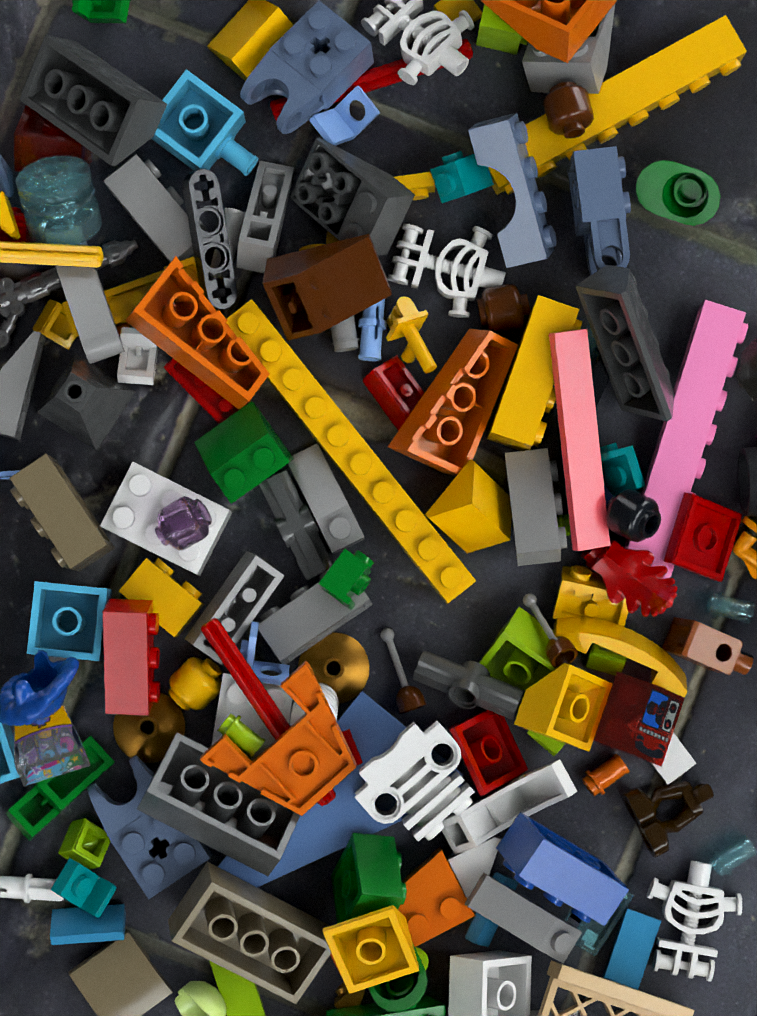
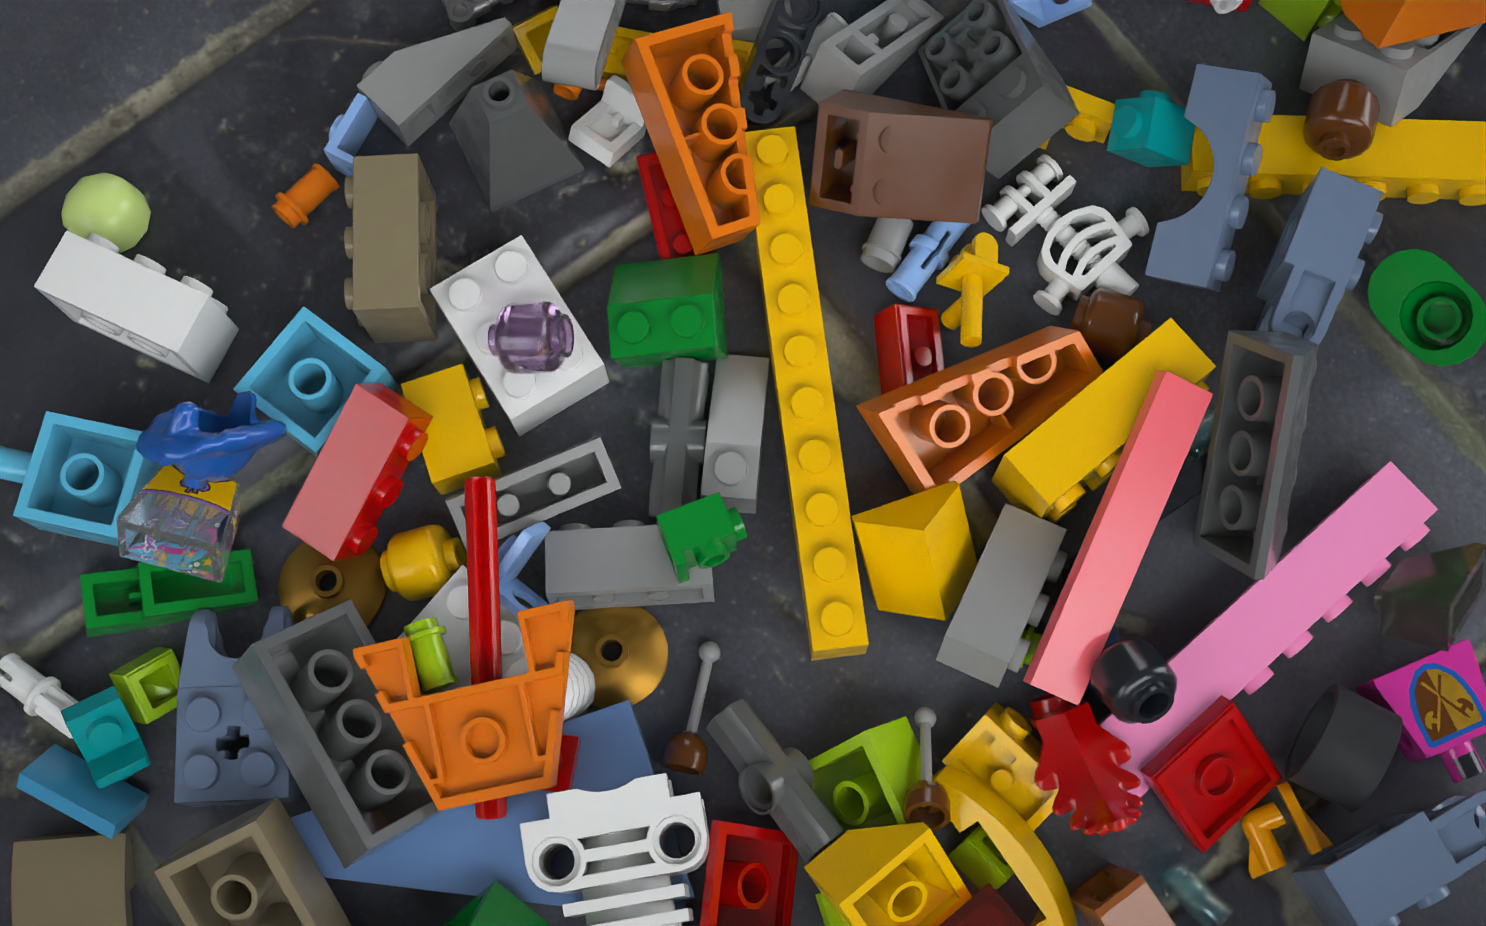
camera: 40 degrees right, 10 degrees down
teal bracket [600,443,646,496] -> none

